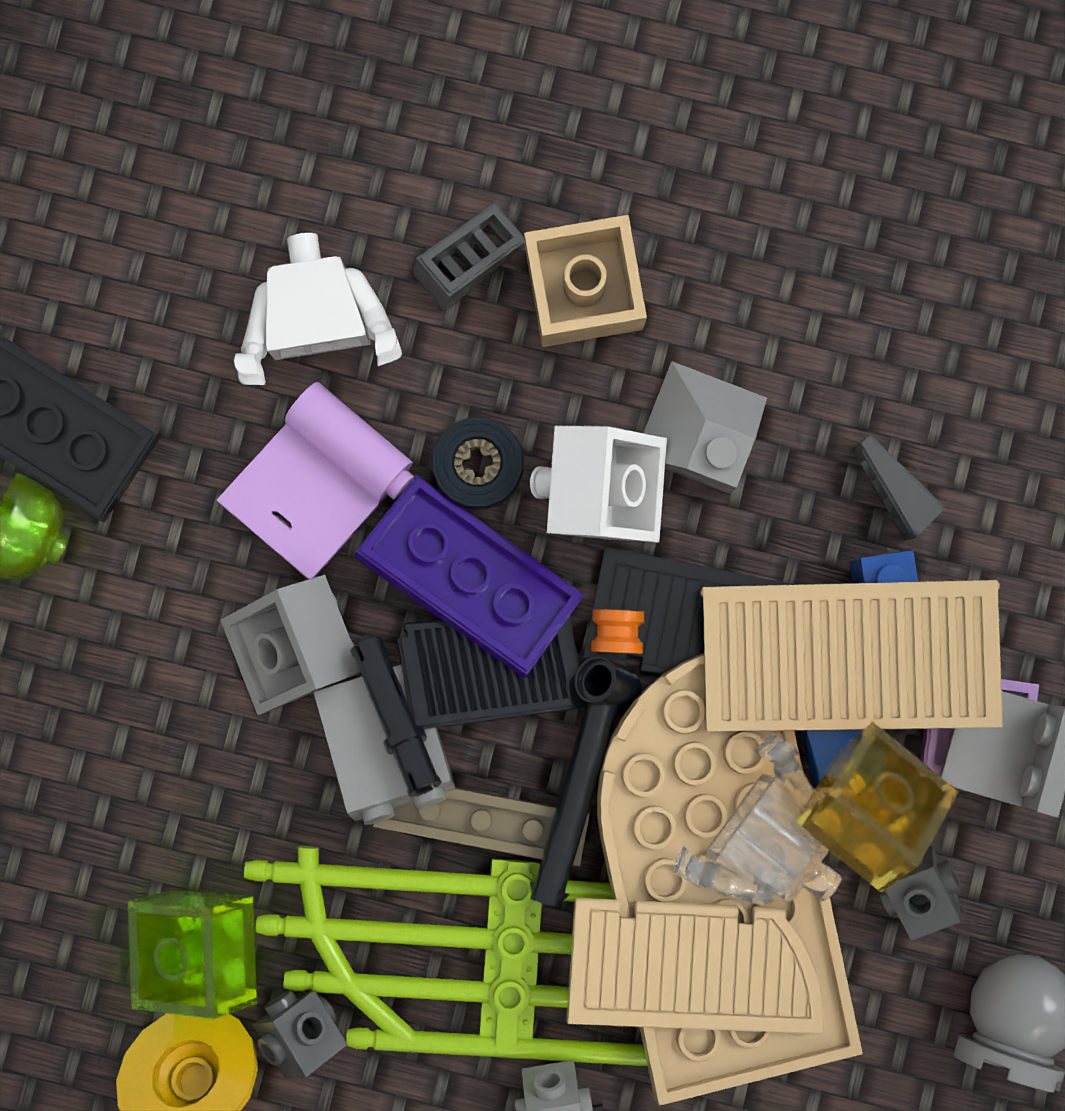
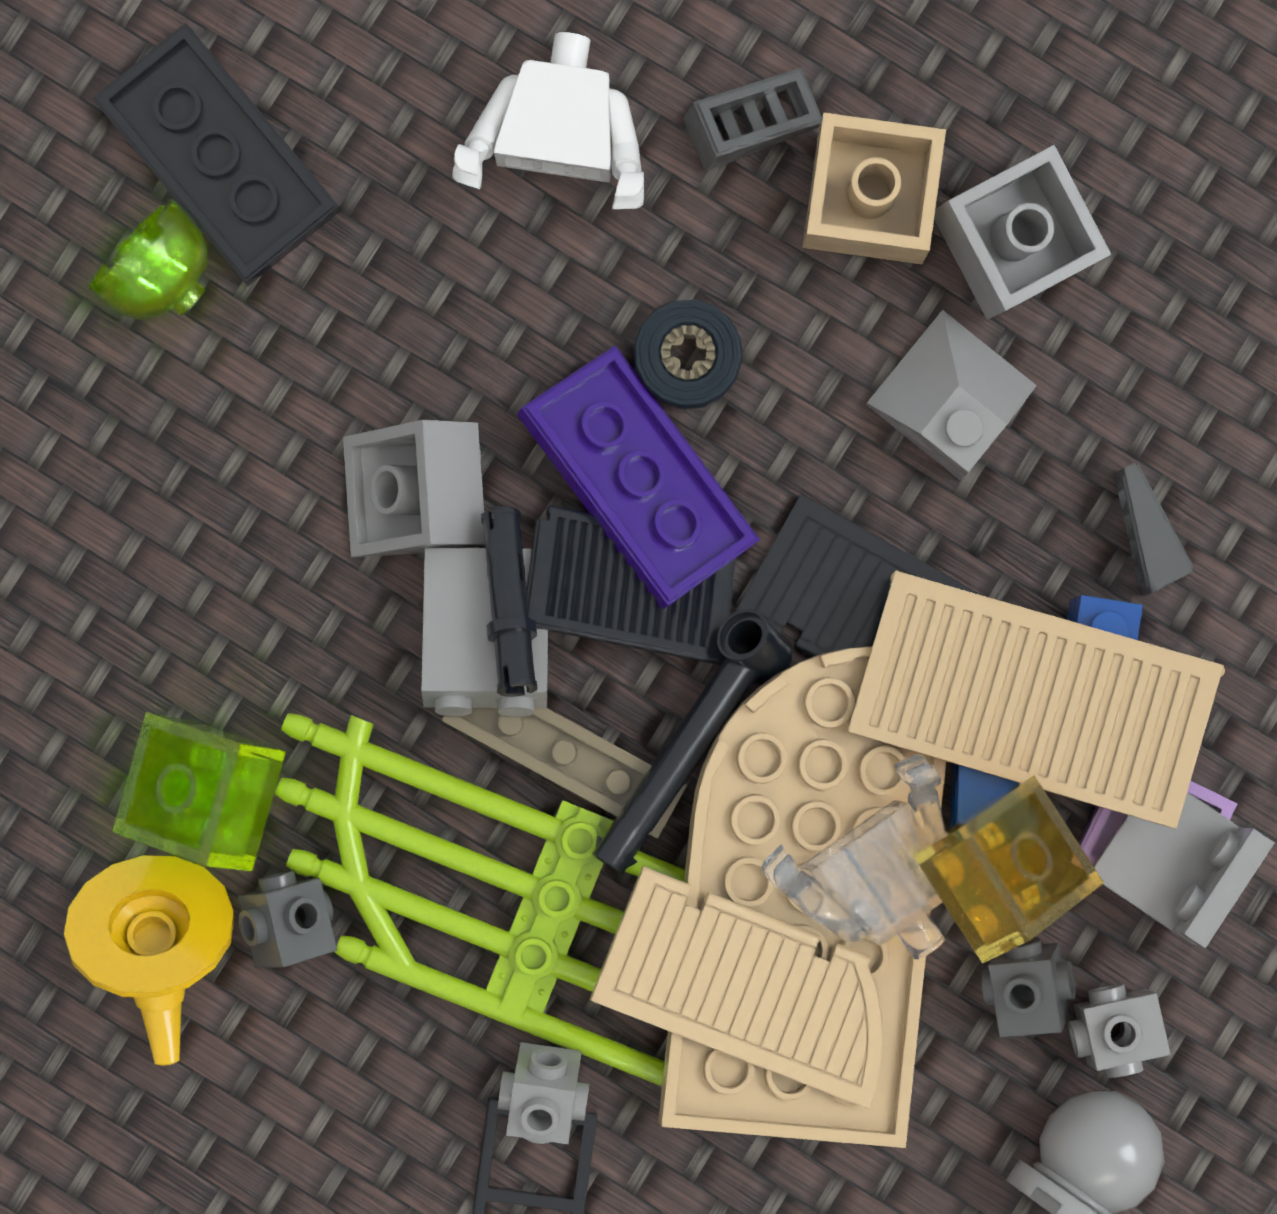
camera: 10 degrees right, 0 degrees up
lavender door [217,381,414,580] -> none
white brick [530,426,667,542] -> none
orange wheel [591,609,644,654] -> none
none -> light grey brick [934,145,1111,320]
none -> light grey brick [1068,984,1171,1078]

